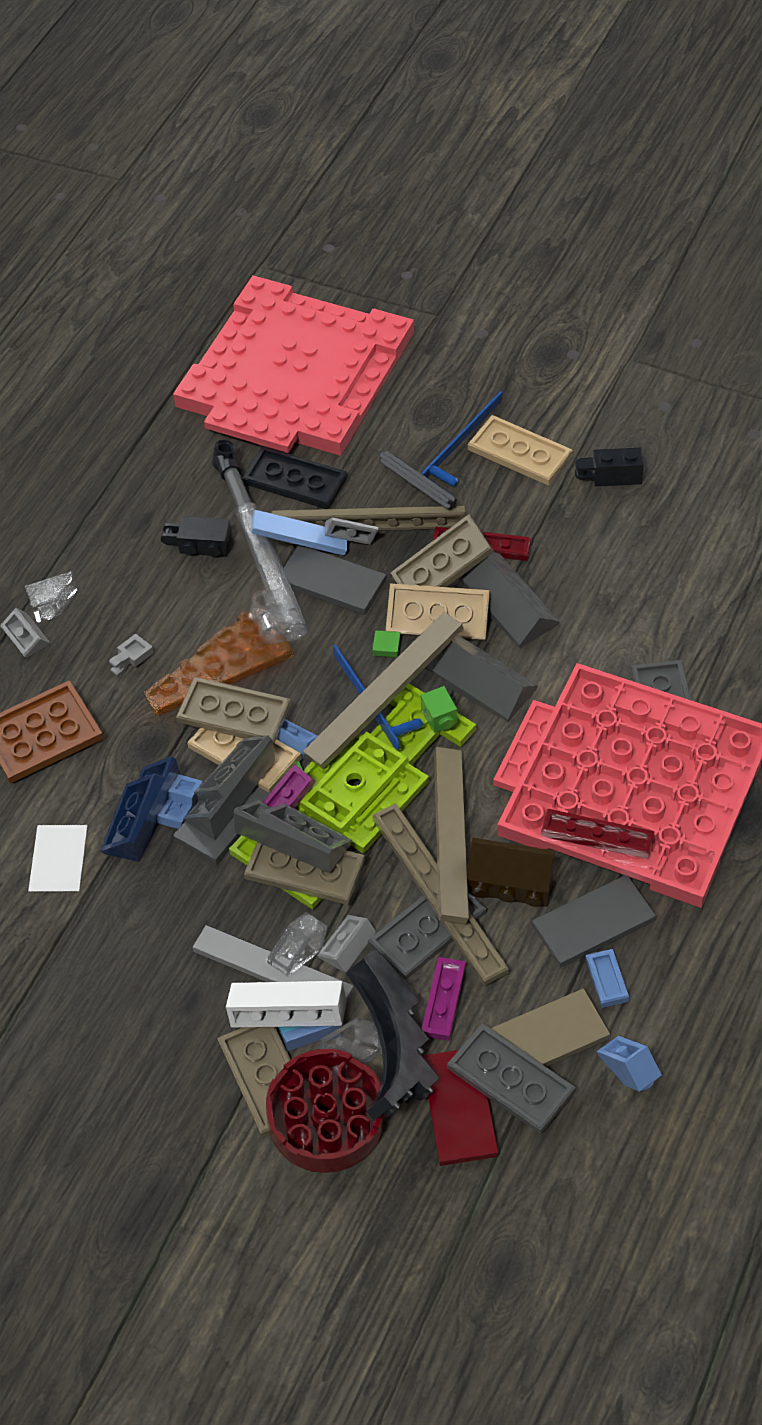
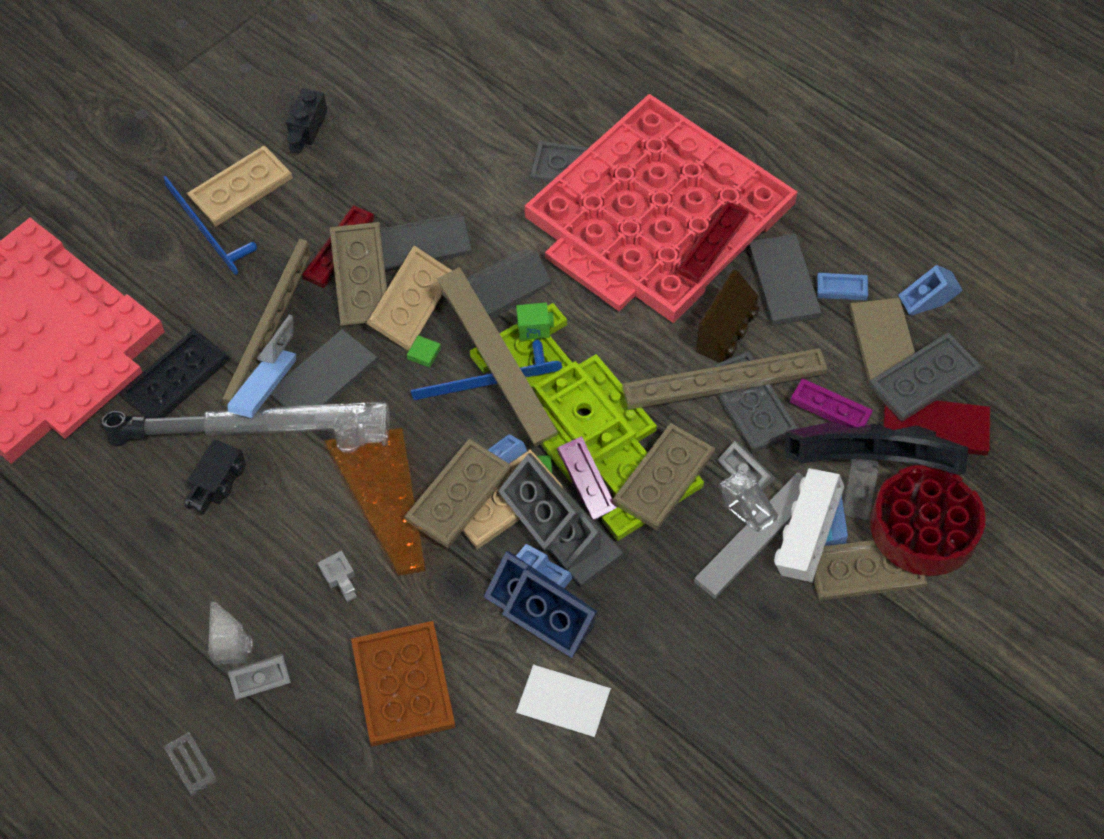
camera: 75 degrees left, 5 degrees up
dark grey slope [233,800,352,873] -> none
black axle [379,450,457,510] -> none
dark tan tile [434,747,468,924] -> none

